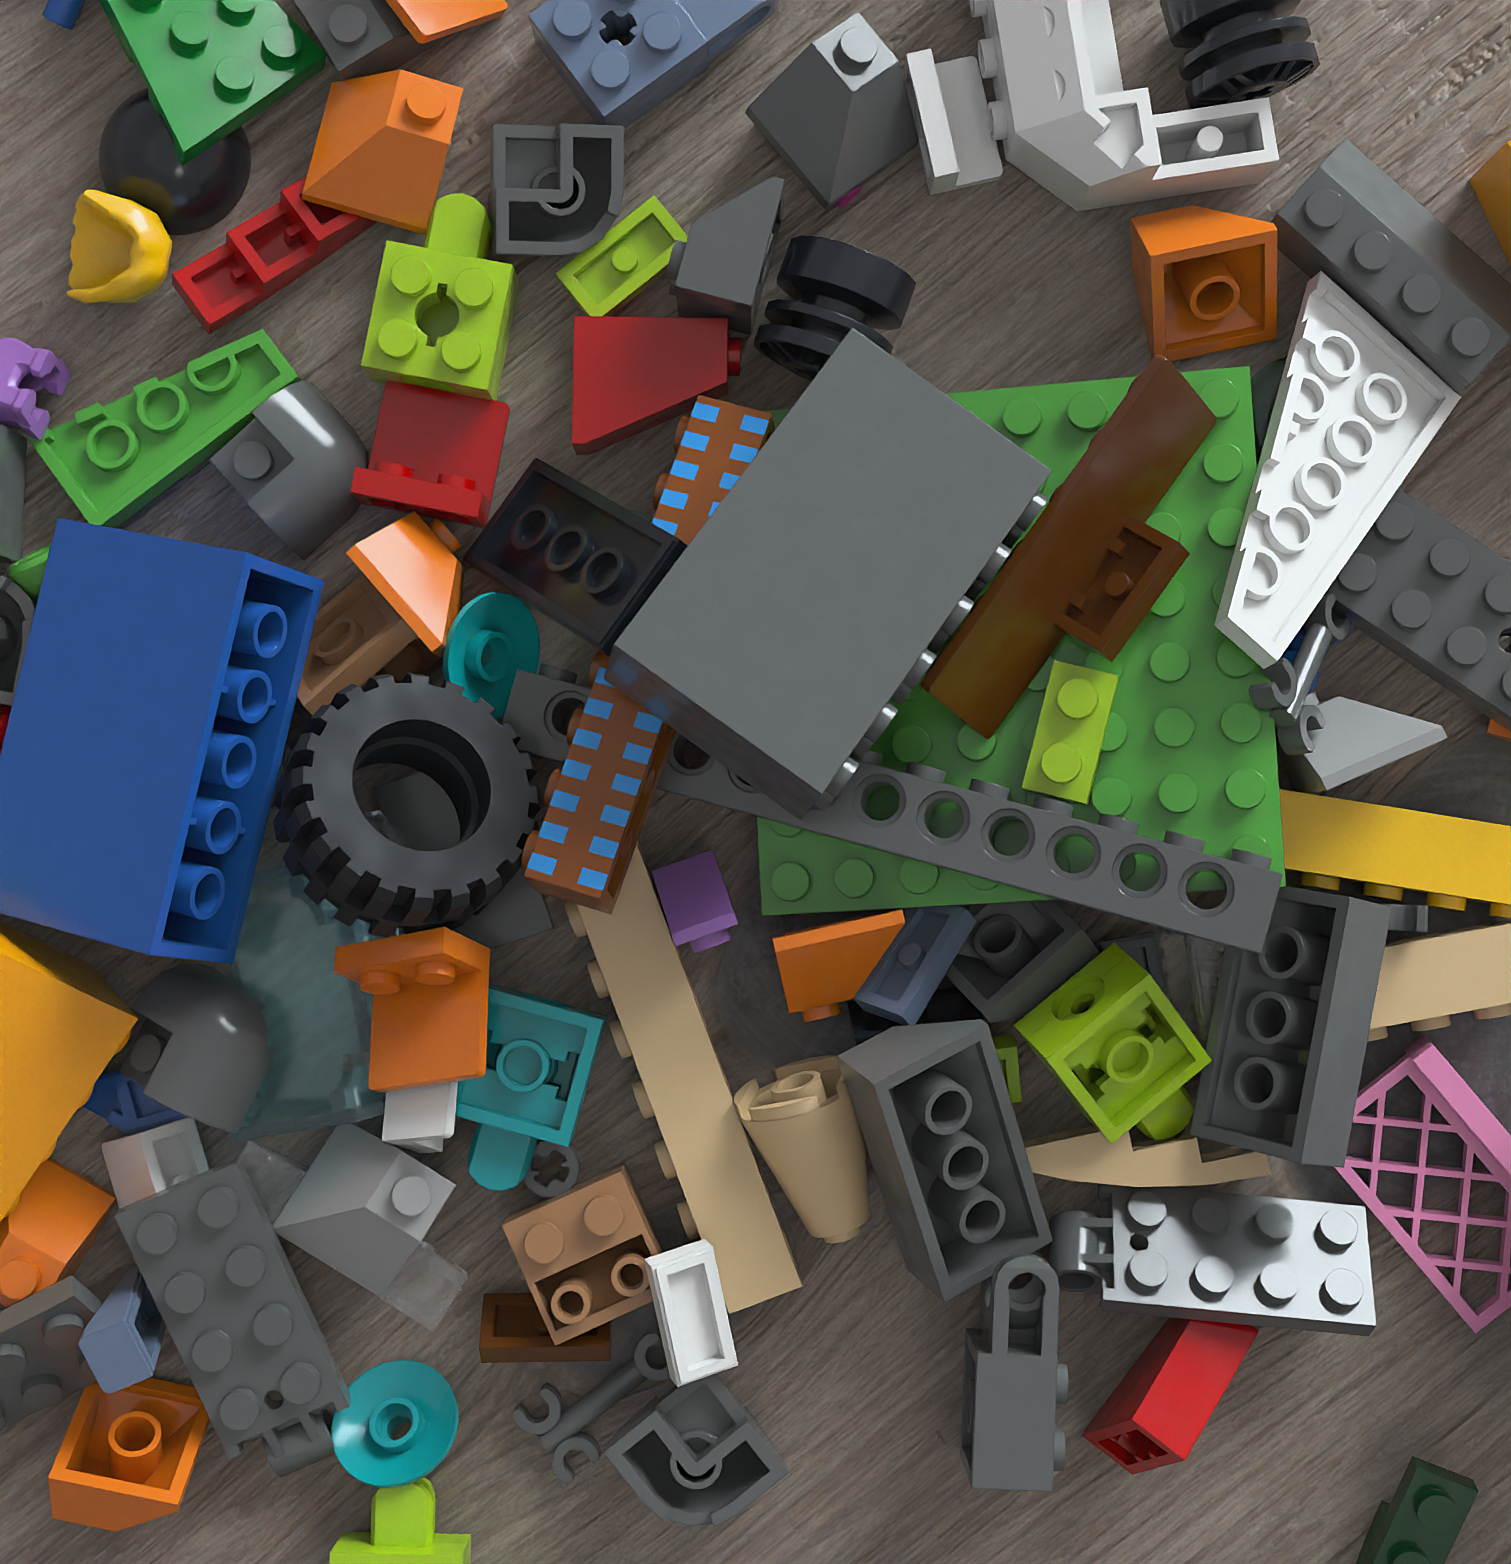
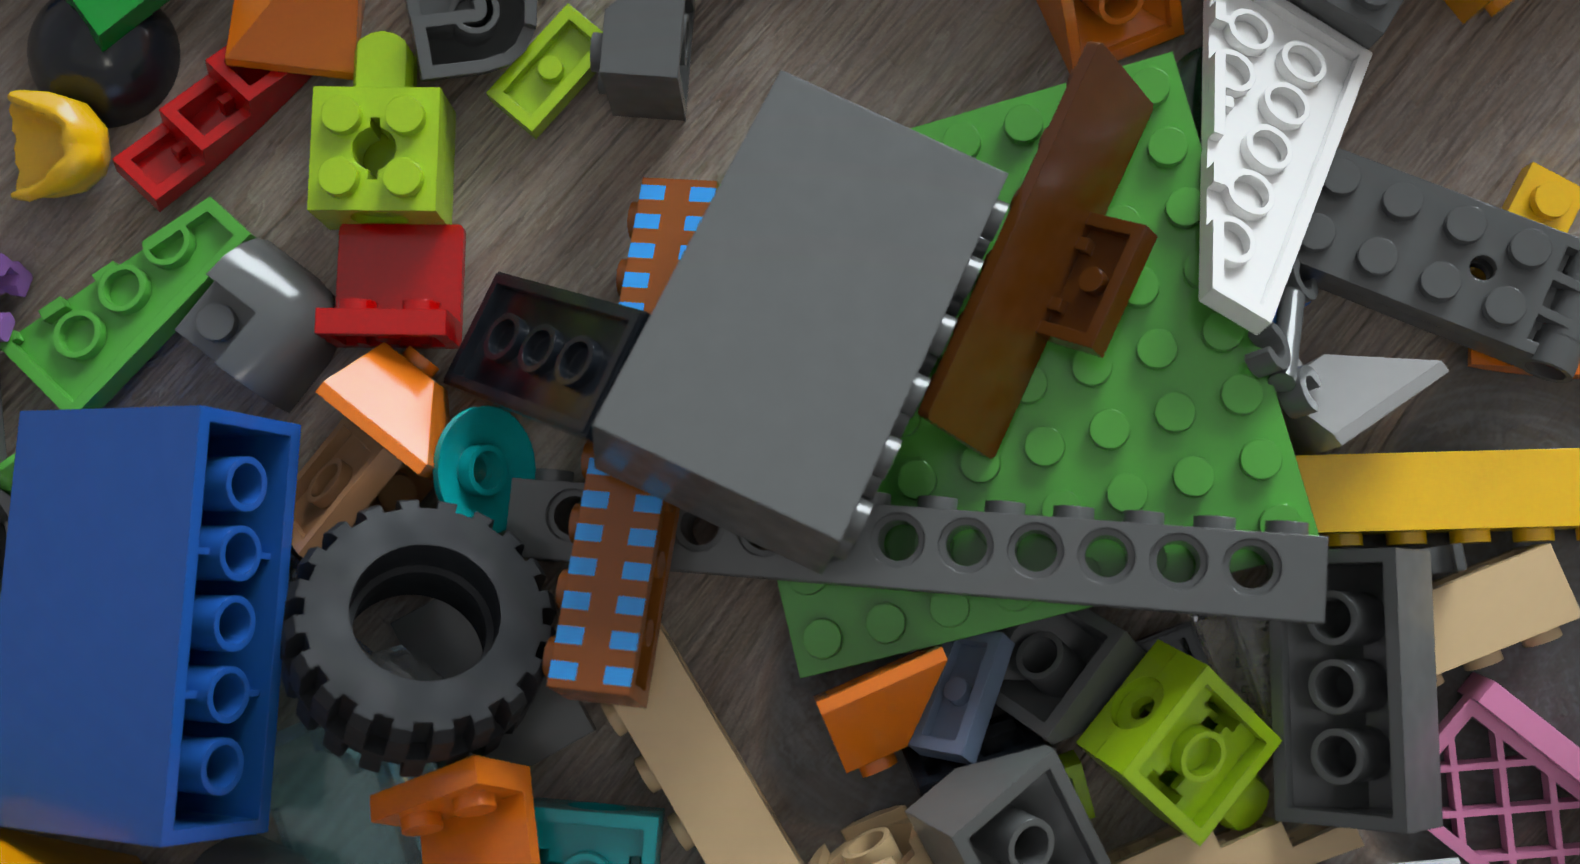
camera: 10 degrees left, 5 degrees down
red slope [572,316,741,455] -> none
medium lavender slope [652,849,739,953] -> none
black wheel [754,235,916,381] -> none
lime plate [1022,660,1119,806] -> none

